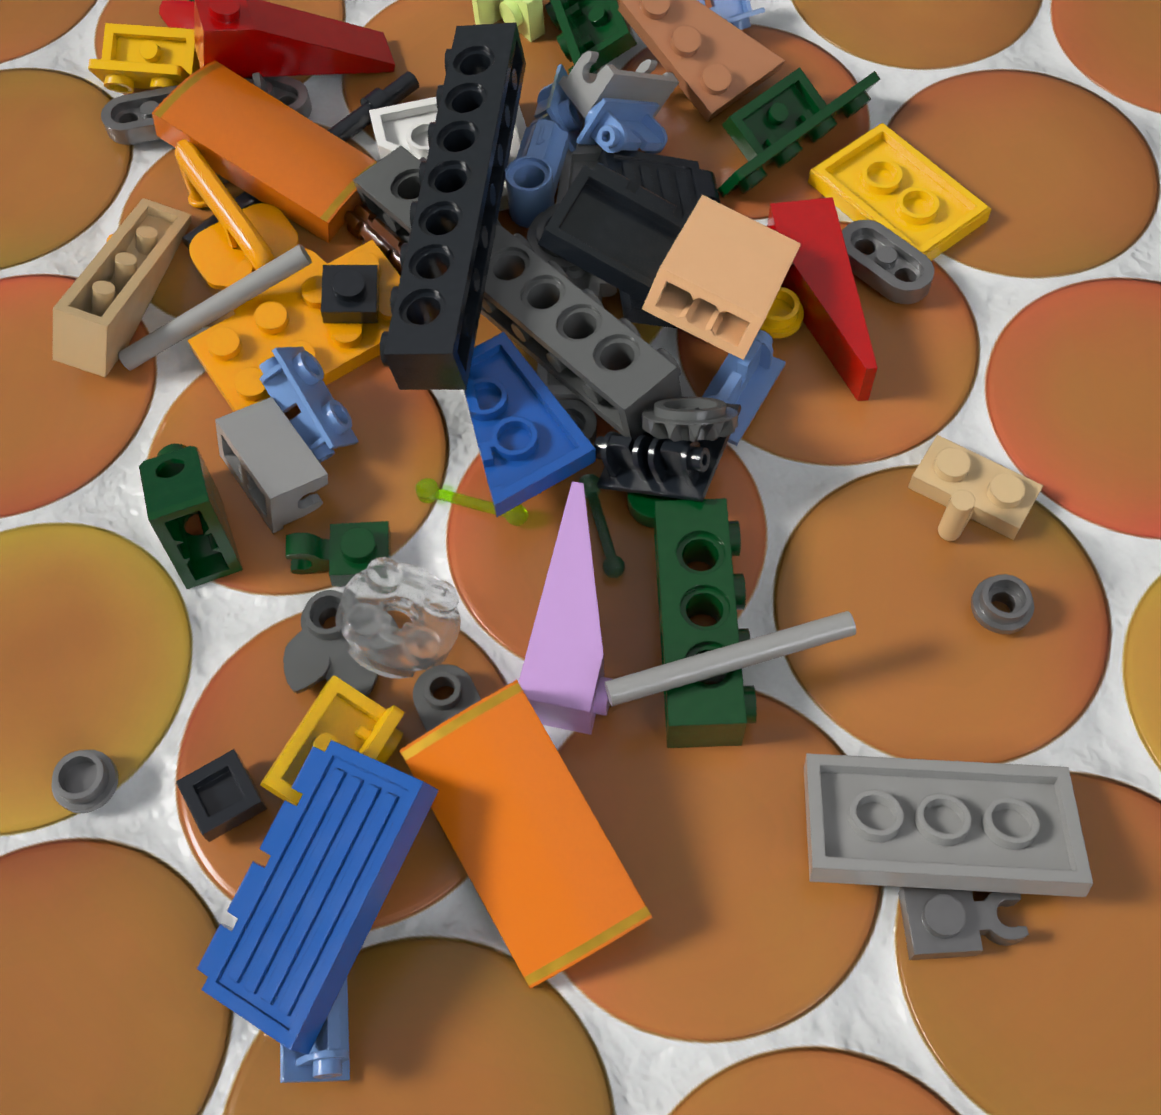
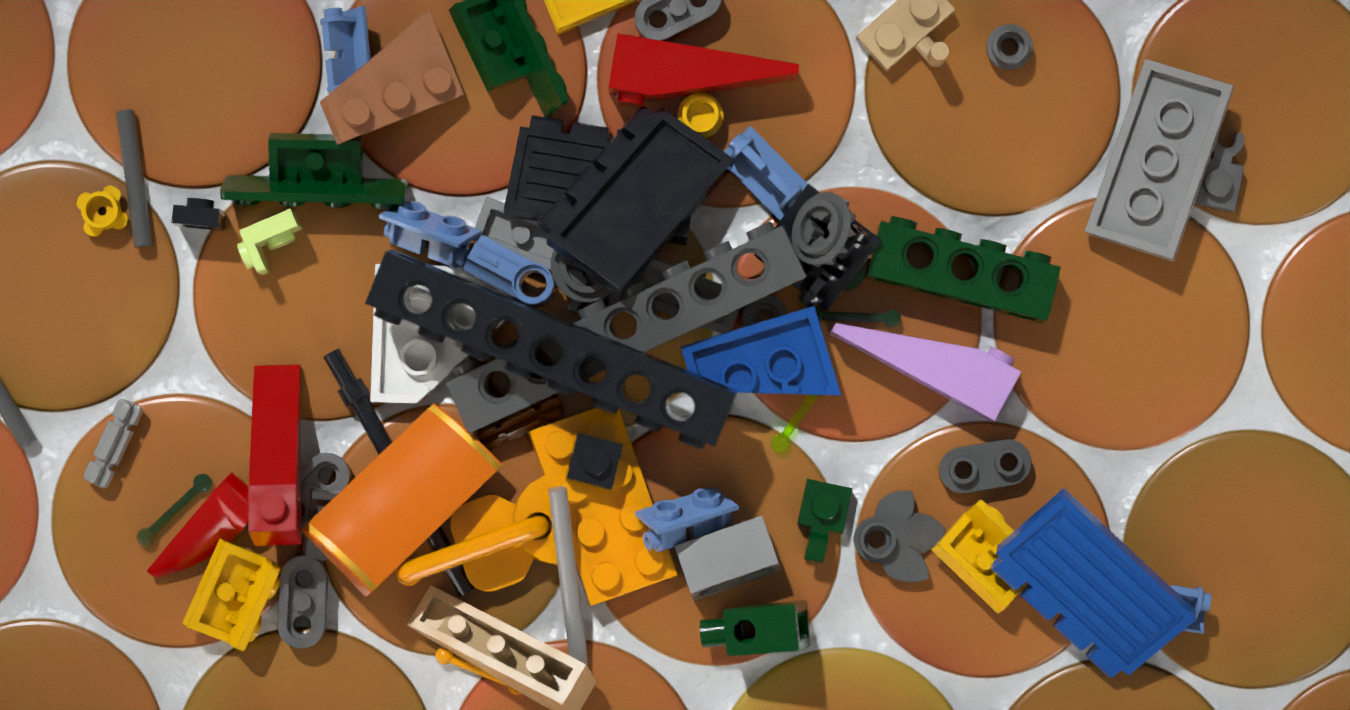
camera: 75 degrees left, 25 degrees up
black plate [176,749,267,842] -> none
clear plate [336,557,461,679] -> none
orange slope [399,680,653,989] -> none
light grey hinge [558,51,679,119] -> none
medium blue hinge [576,98,668,154] -> none
light grey bar [605,611,856,706] -> none
light nougat brick [642,195,801,360] -> none

